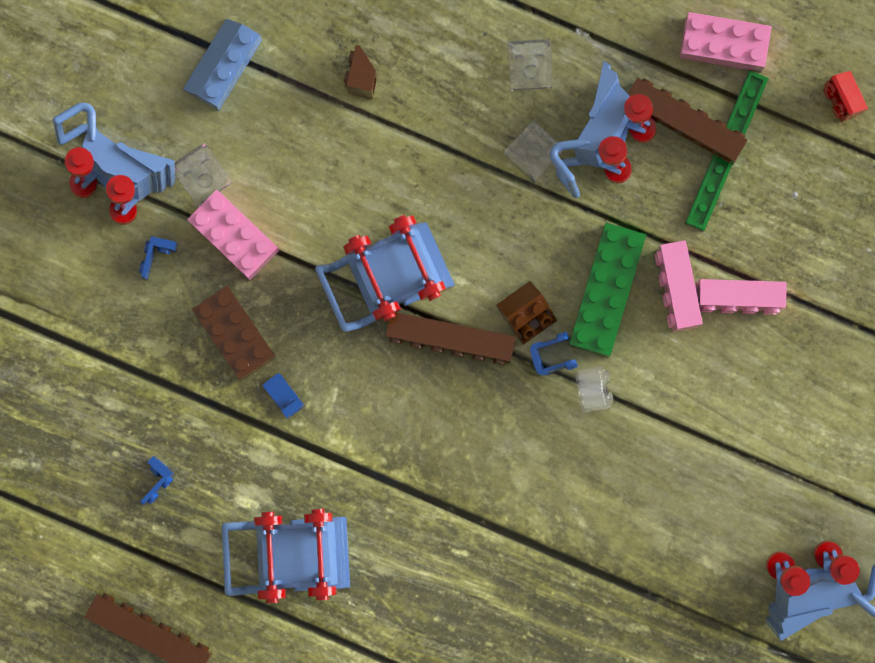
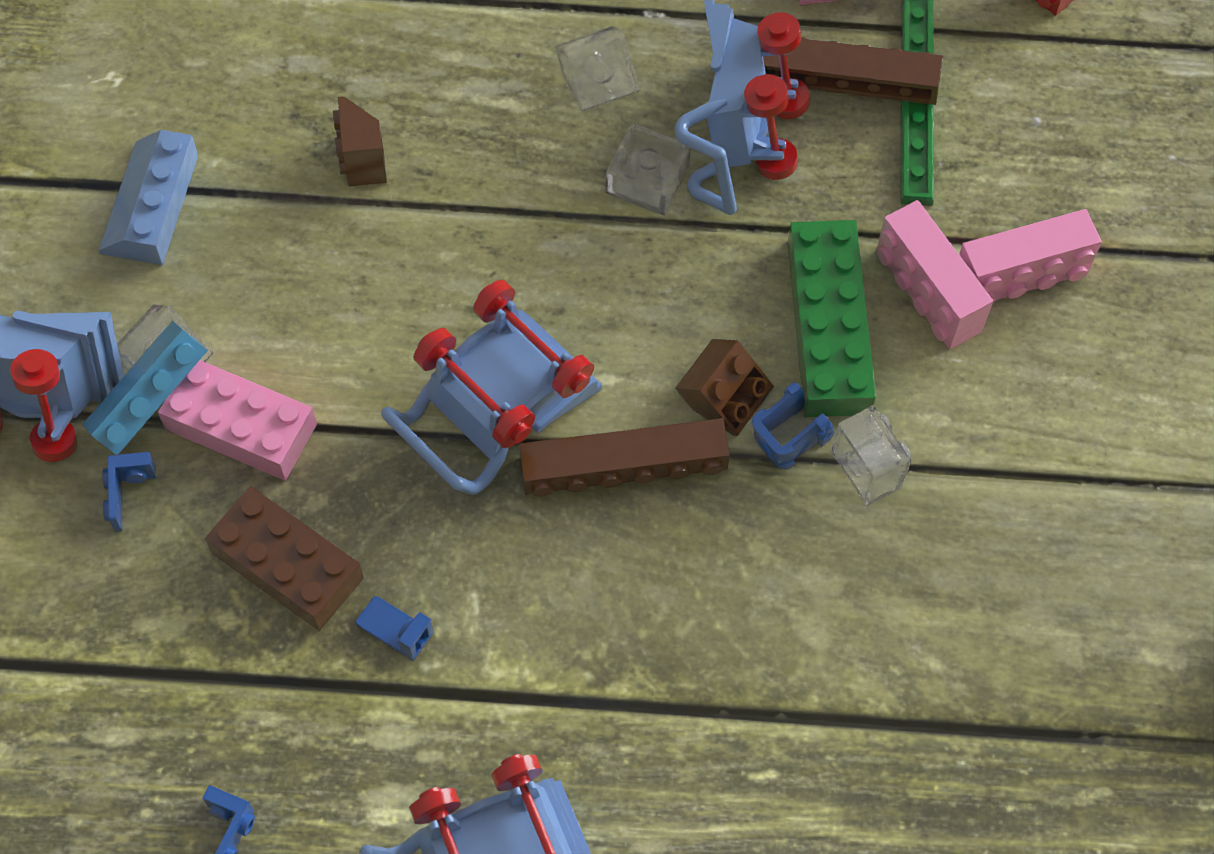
camera: 20 degrees left, 20 degrees down
none -> dark azure brick [83,320,208,455]

